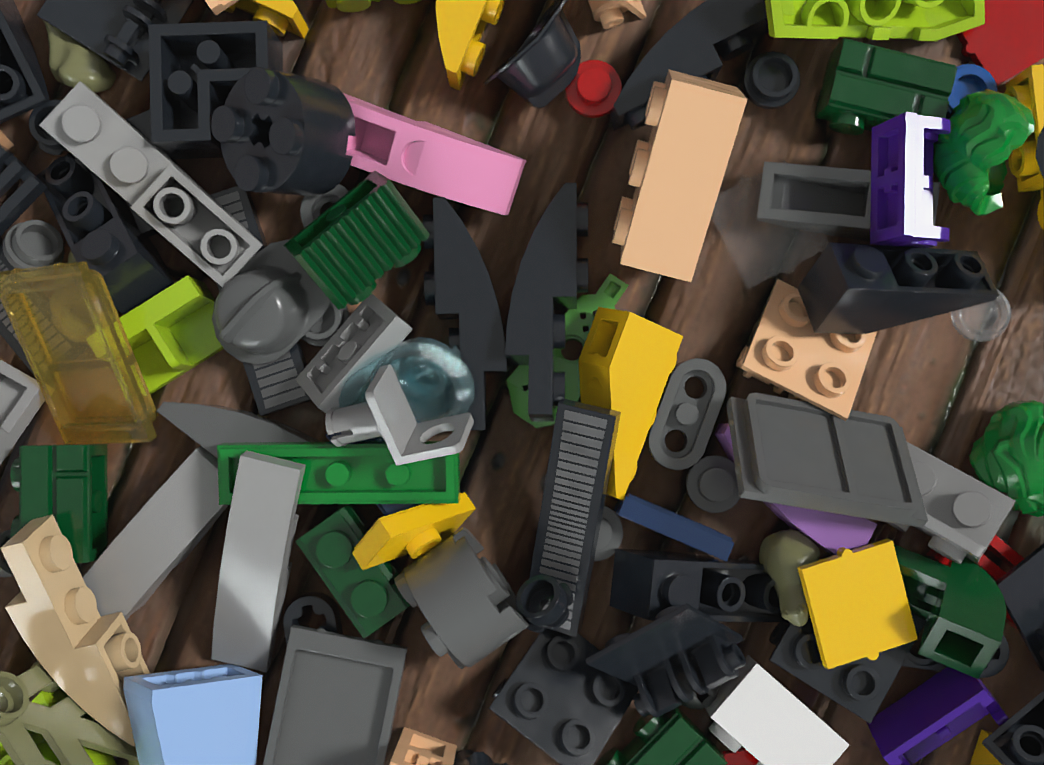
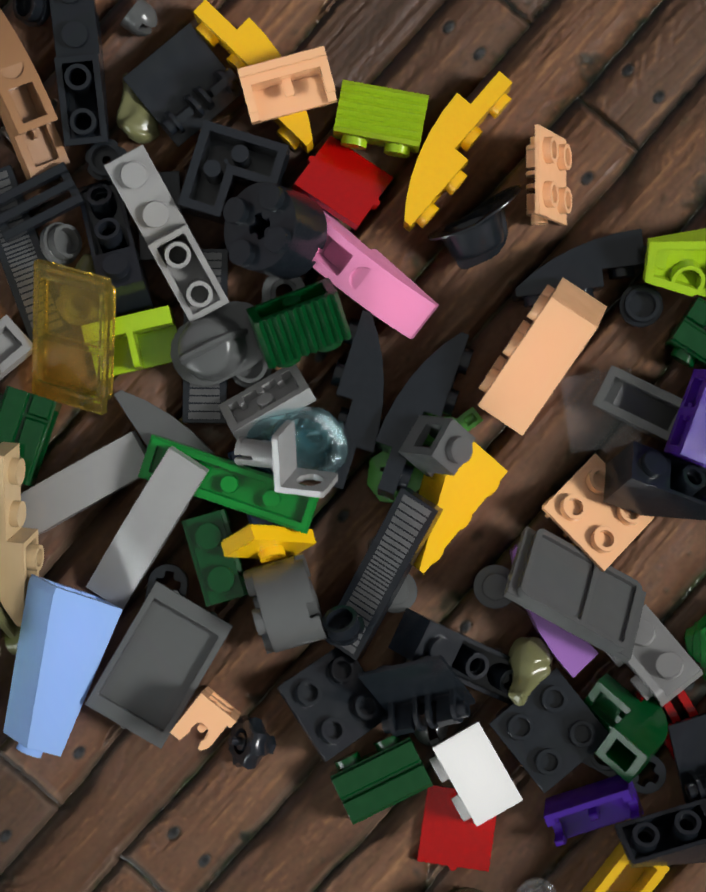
camera: 20 degrees right, 0 degrees up
red plate [565,60,622,118] -> none
dark blue tile [613,492,734,562] -> none
dark grey plate [646,358,726,470] -> none
yellow piece [797,539,918,669] -> none
none -> red piece [292,136,394,230]
none -> dark grey brick [399,415,475,477]

